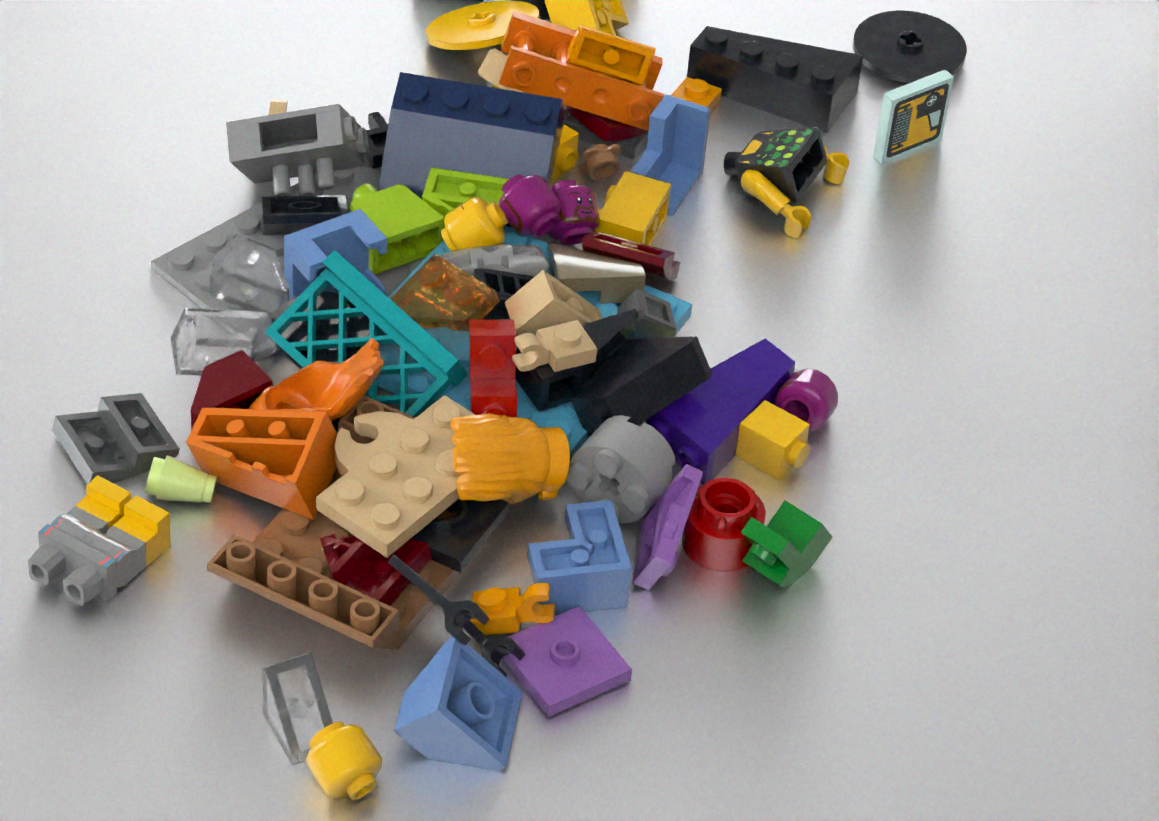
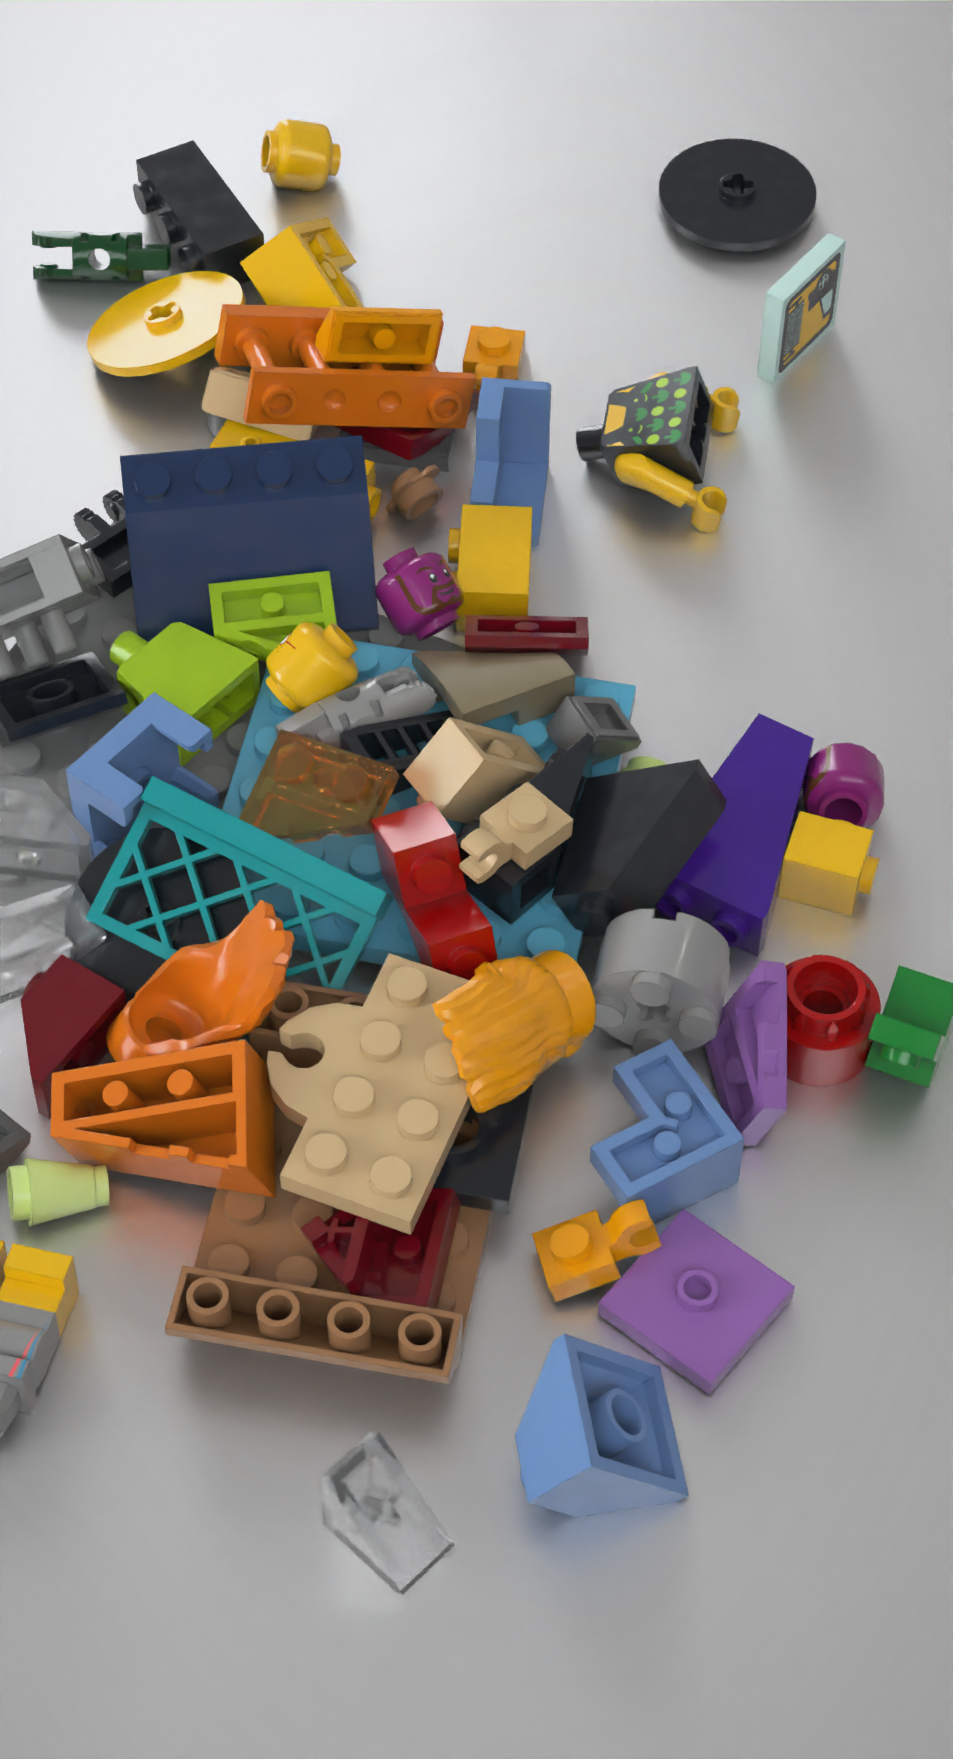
camera: 15 degrees left, 10 degrees up
yellow head [306,722,382,801] -> none
black flag [388,555,525,677] -> none
magenta head [498,174,561,238] -> none
black wedge [687,26,863,133] -> none

